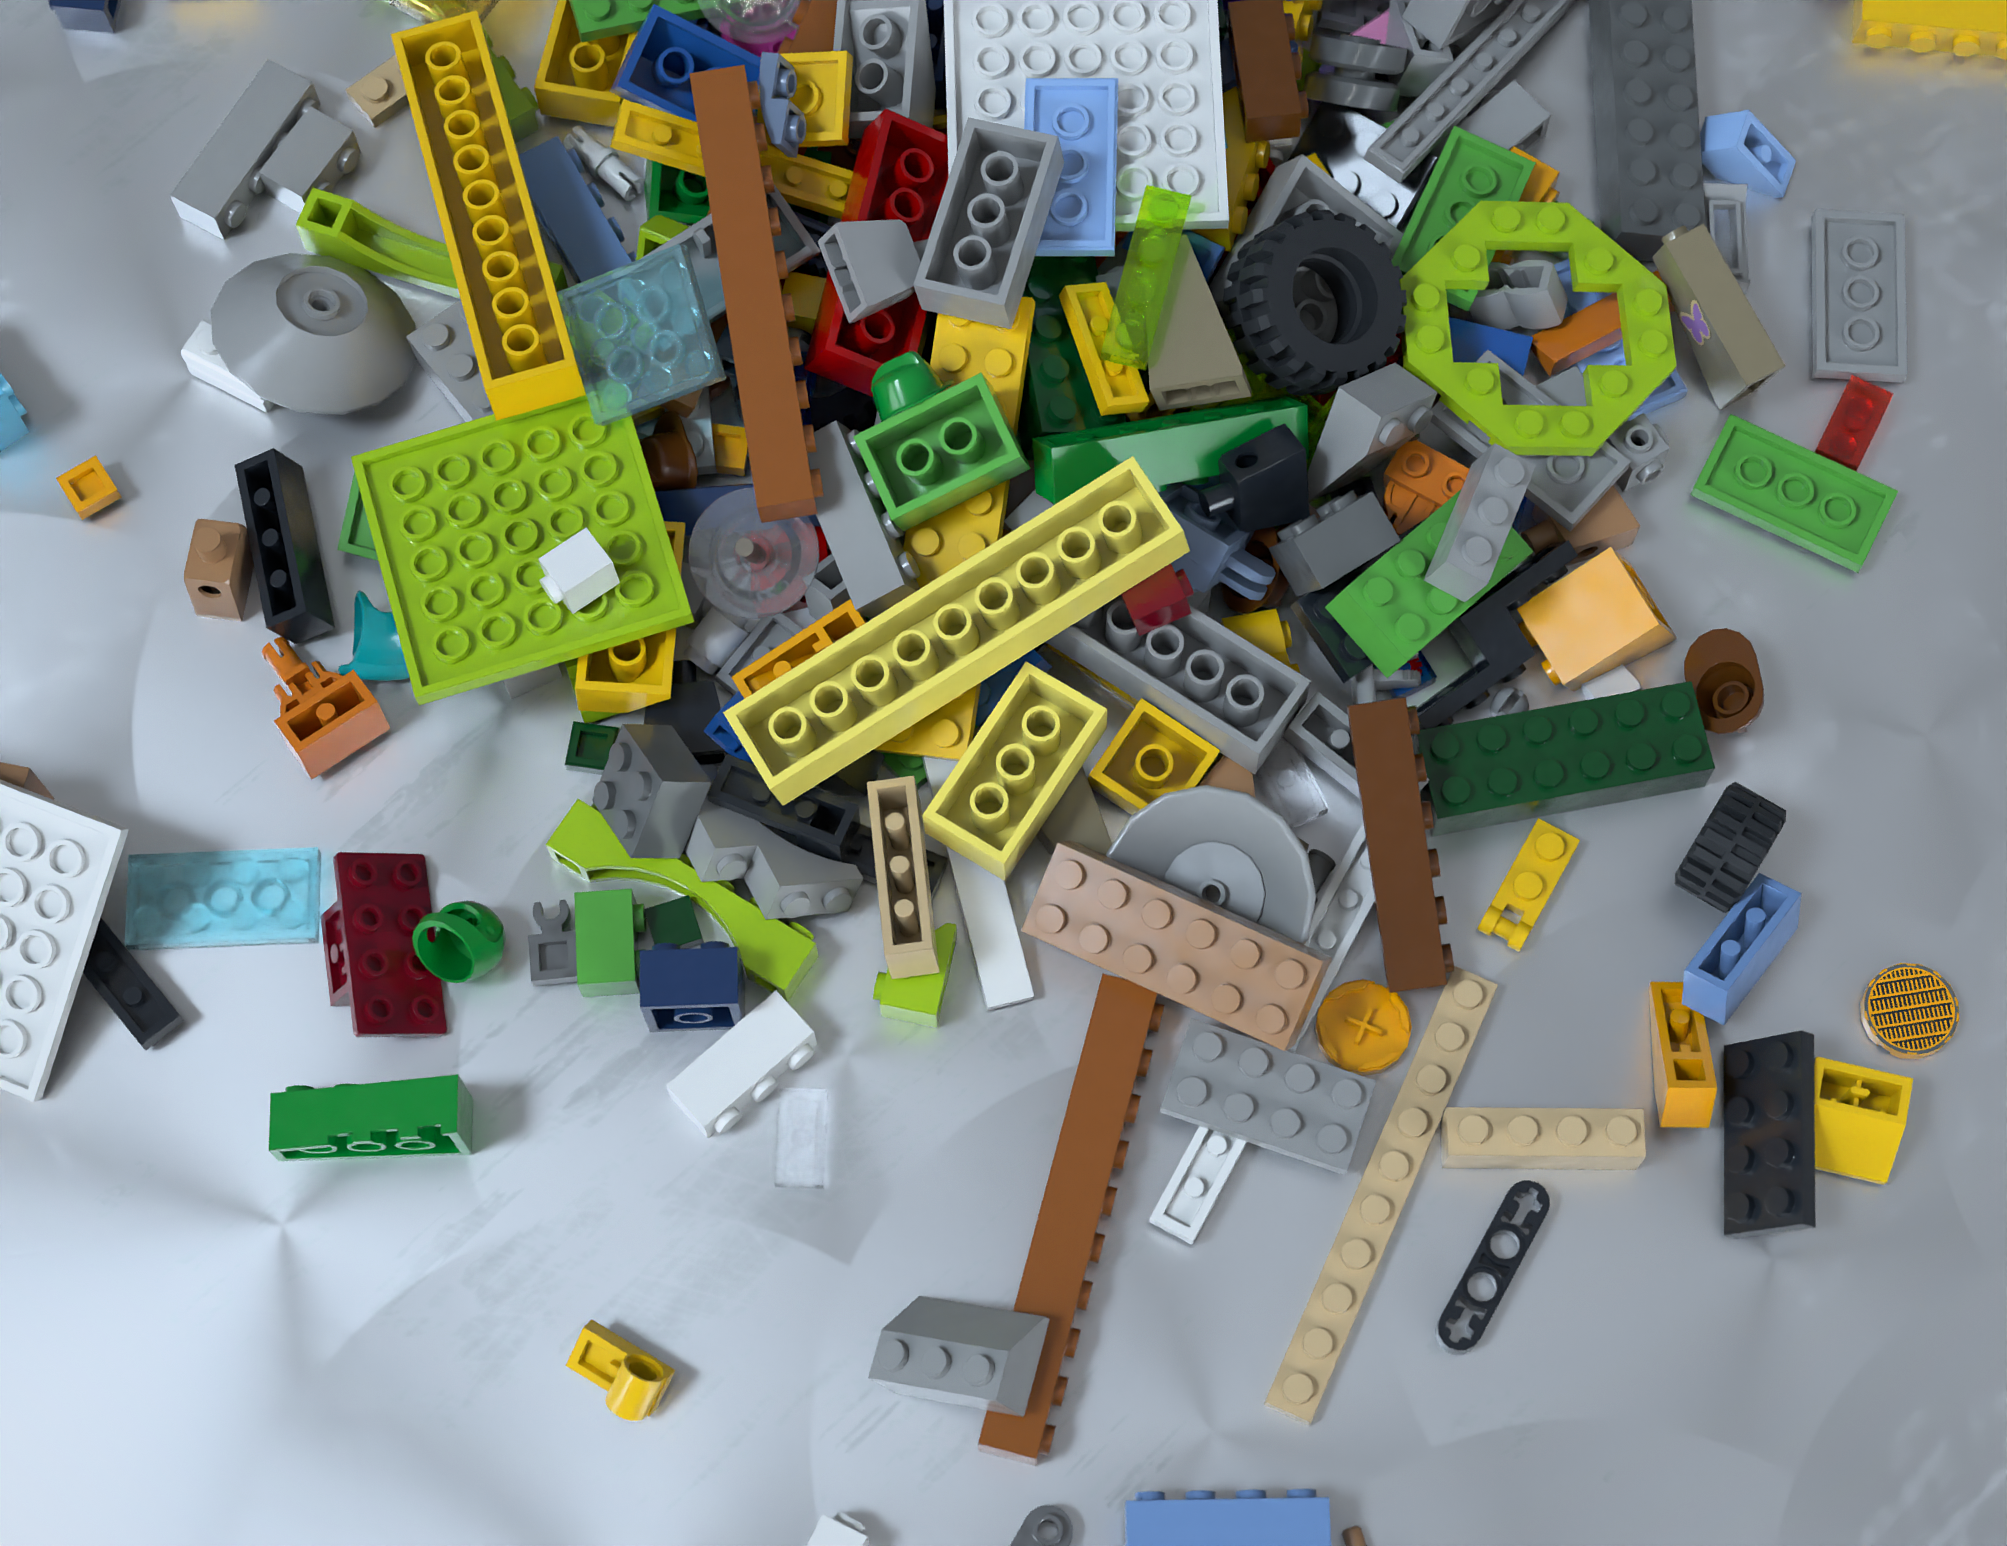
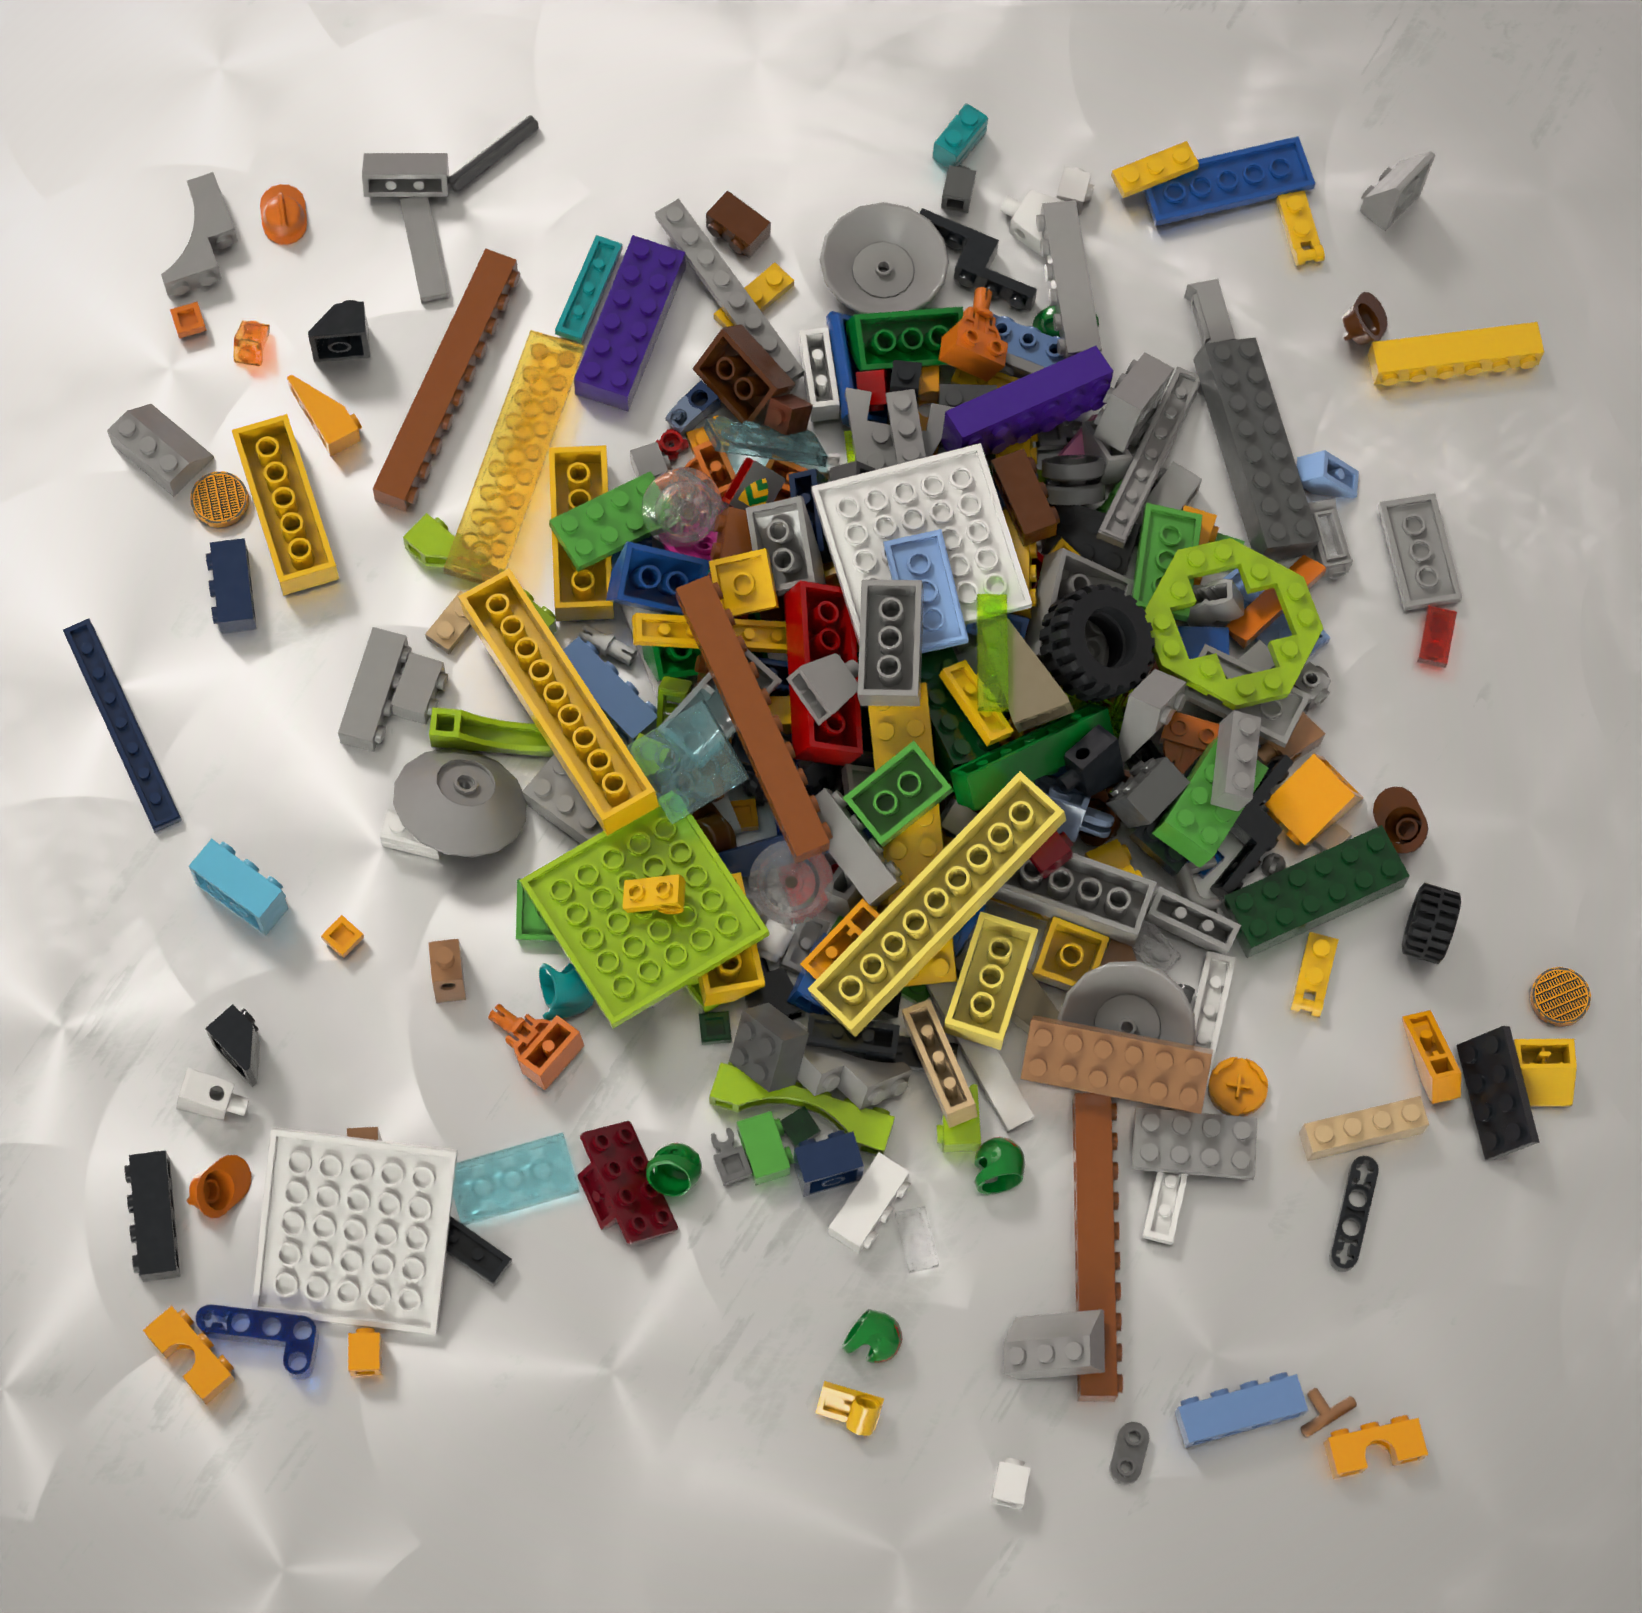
camera: 20 degrees left, 0 degrees up
black brick [234,448,335,644] -> none
green wedge [268,1074,473,1161] -> none
white brick [538,528,620,614] -> none
sand blue slope [759,52,806,158] -> none
green piece [871,351,954,422] -> none
tan plate [1264,966,1498,1425] -> none
reddish brown brick [1346,697,1454,993] -> none
dark tan slope [1652,224,1785,410] -> none
medium blue brick [1682,873,1802,1025] -> none
bright green plate [1690,414,1898,573] -> none
none -> yellow plate [622,874,686,914]
none -> green helmet [841,1309,903,1363]
none -> green helmet [974,1137,1025,1194]

